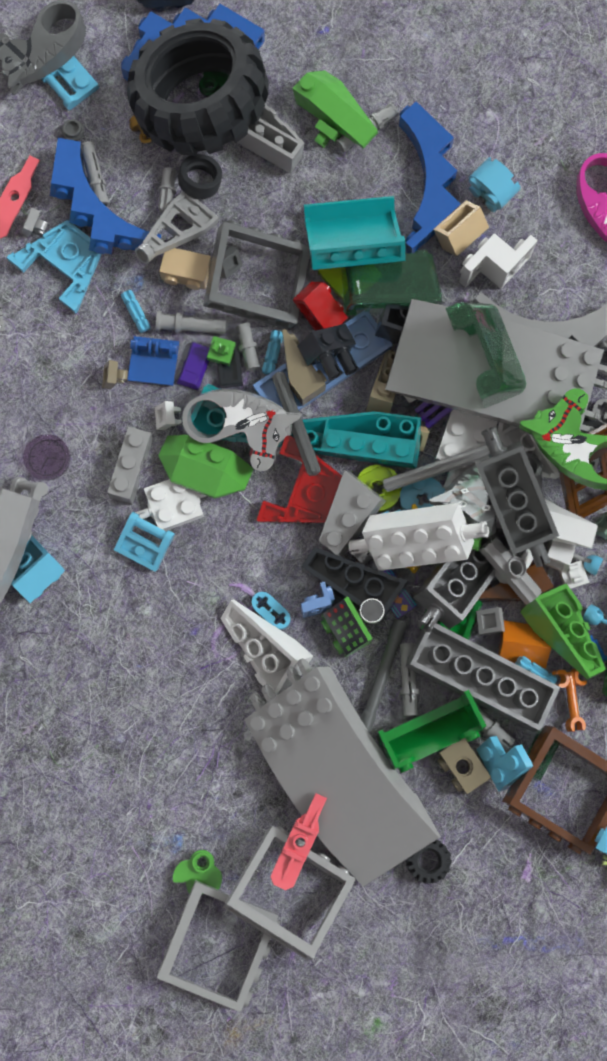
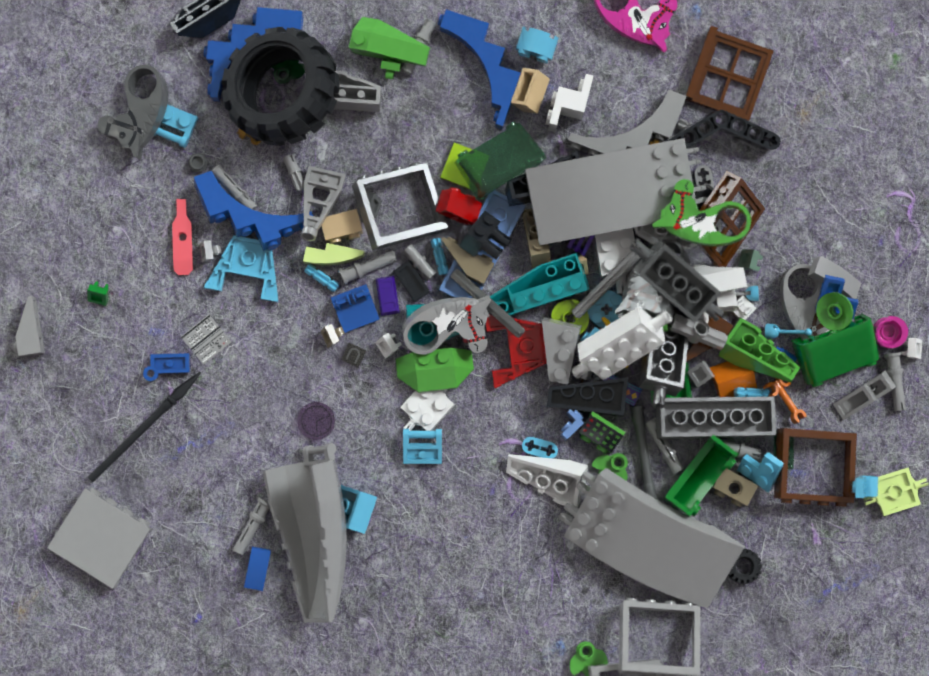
camera: 25 degrees left, 5 degrees up
light grey arch [107,426,153,505] -> none
black tyre [178,154,222,199] -> none
bright green tile [207,336,236,366] -> none
coral piece [270,793,327,890] -> none
teal panel [304,196,405,270] -> none
flat silver tile [360,598,384,624] -> none
clear green windscreen [445,302,527,408] -> none
none -> yellowish green slope [303,243,365,266]
none -> clear smoke tile [341,343,367,368]
none -> bright green plate [592,453,628,481]

